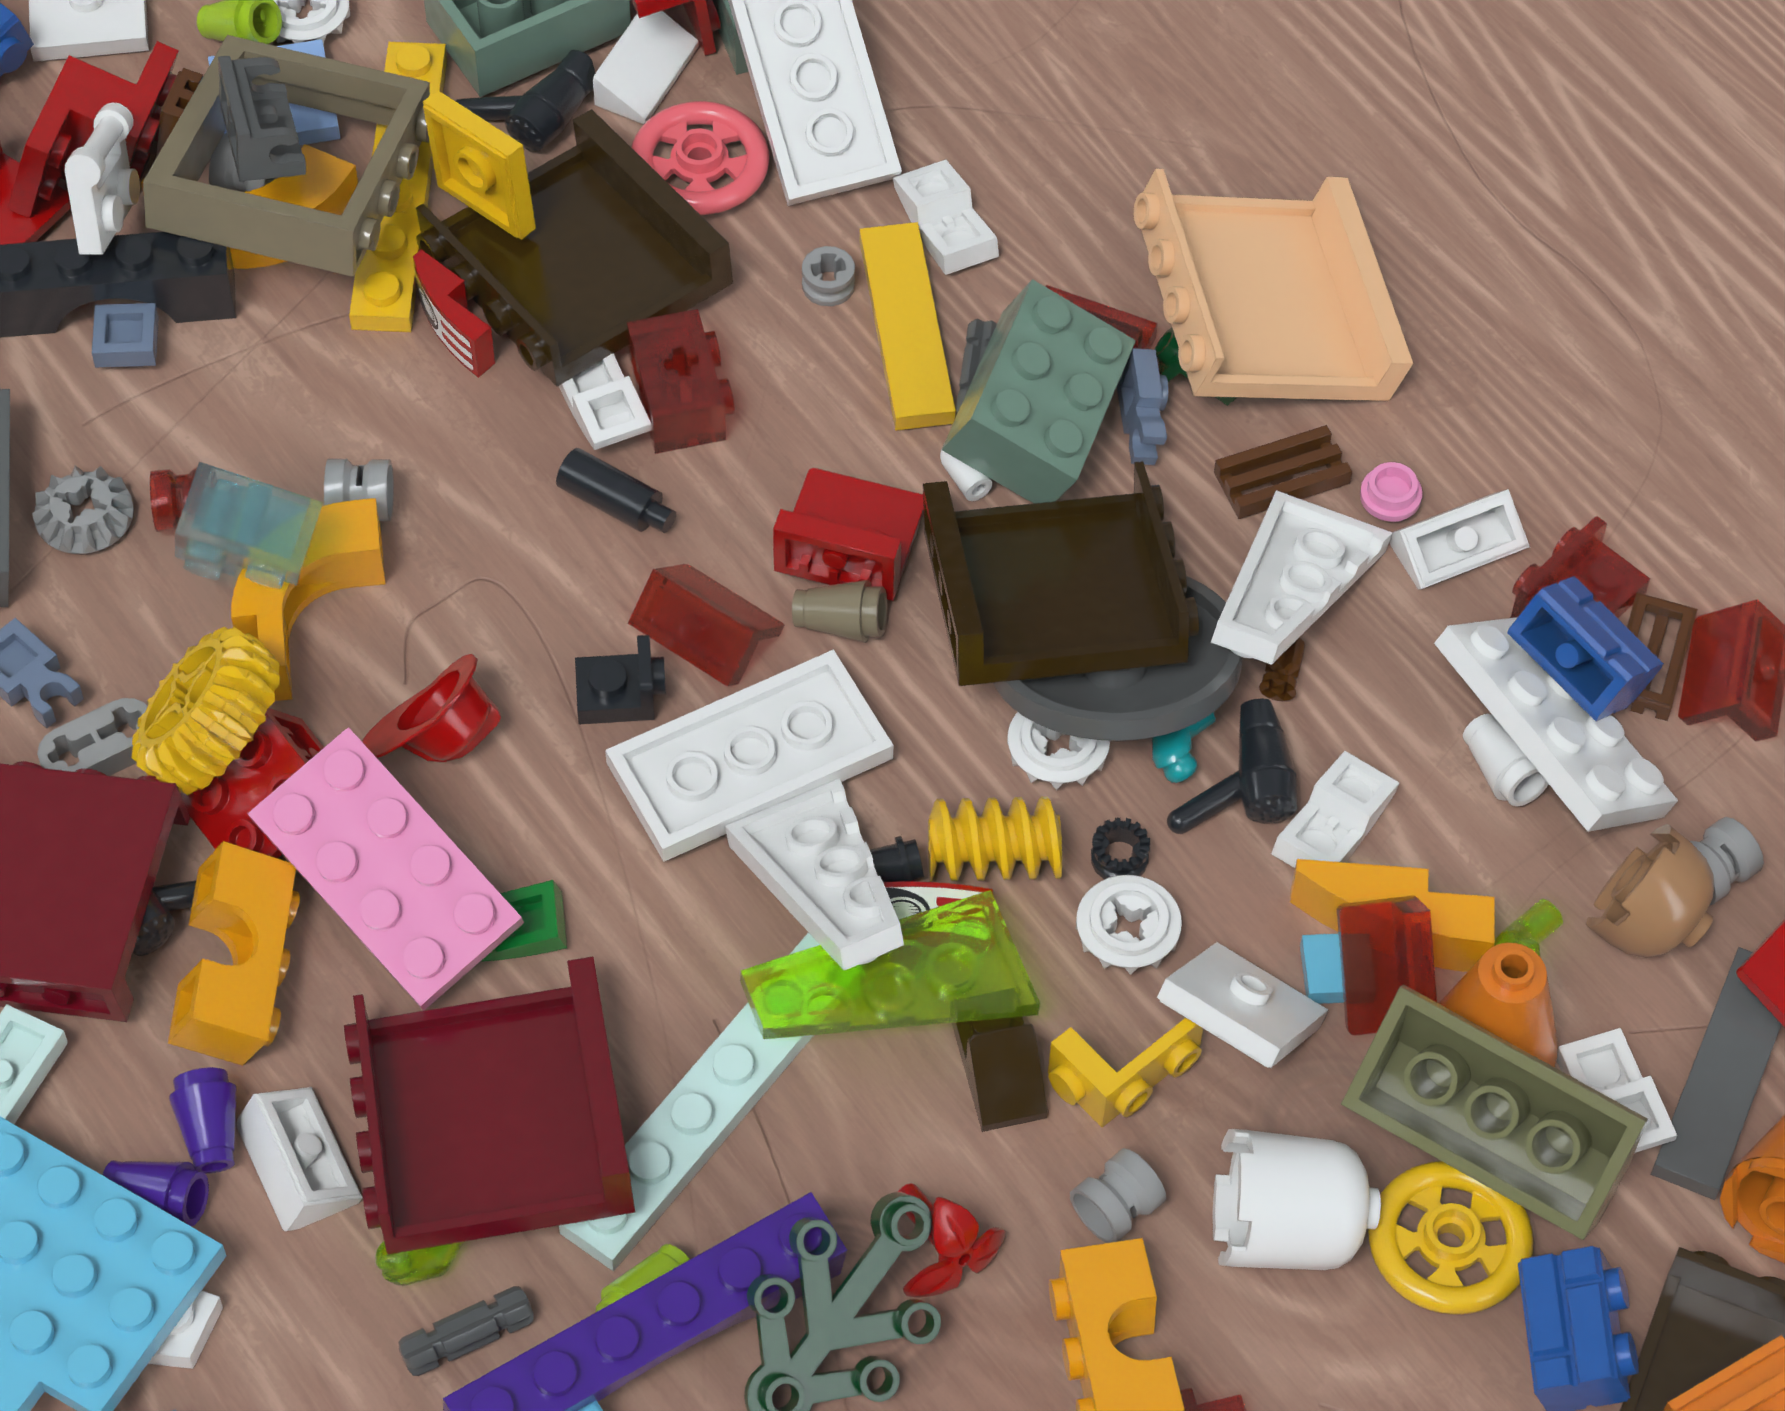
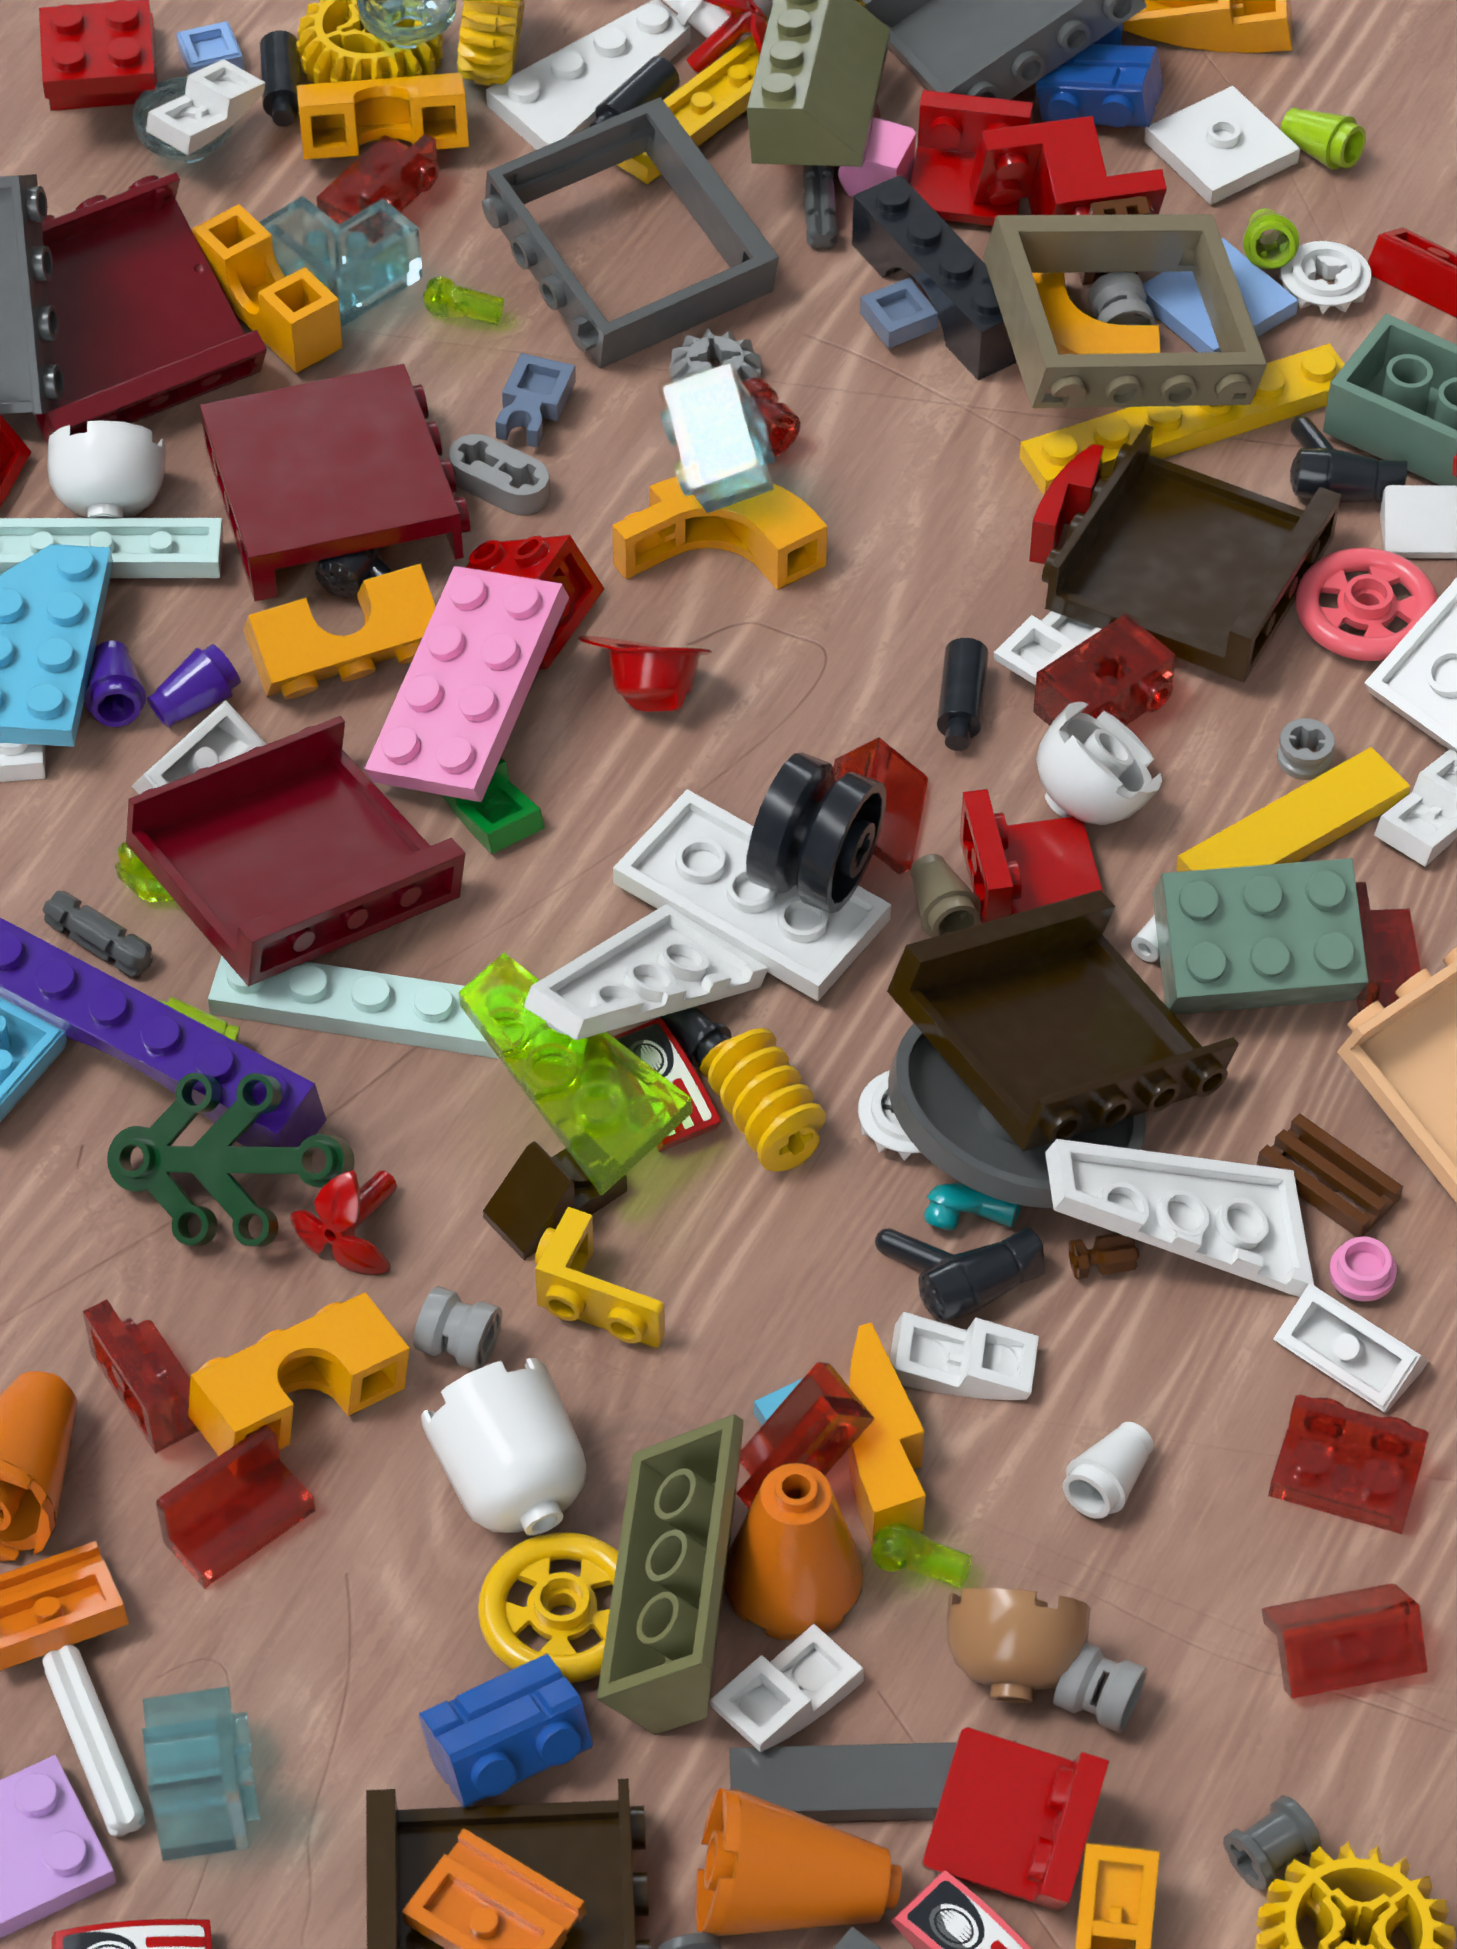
camera: 65 degrees right, 5 degrees down
white plate [65,102,140,254] -> none
yellow gear [132,627,280,795] -> none
dark grey hinge [218,56,306,182] -> none
light grey wheel [324,459,394,521] -> none
yellow tile [423,90,536,240] -> none
black bracket [575,635,666,725] -> none
white gear [1076,875,1182,975] -> none
black bush [1091,818,1150,880] -> none
sand blue plate [1117,348,1168,465] -> none
white plate [1157,942,1328,1068] -> none
white plate [1434,617,1678,832] -> none
blue brick [1507,576,1664,721] -> none
reddish brown tile [1627,593,1698,721] -> none
none -> black wheel [746,752,886,913]
none -> white cylinder [1036,702,1162,825]

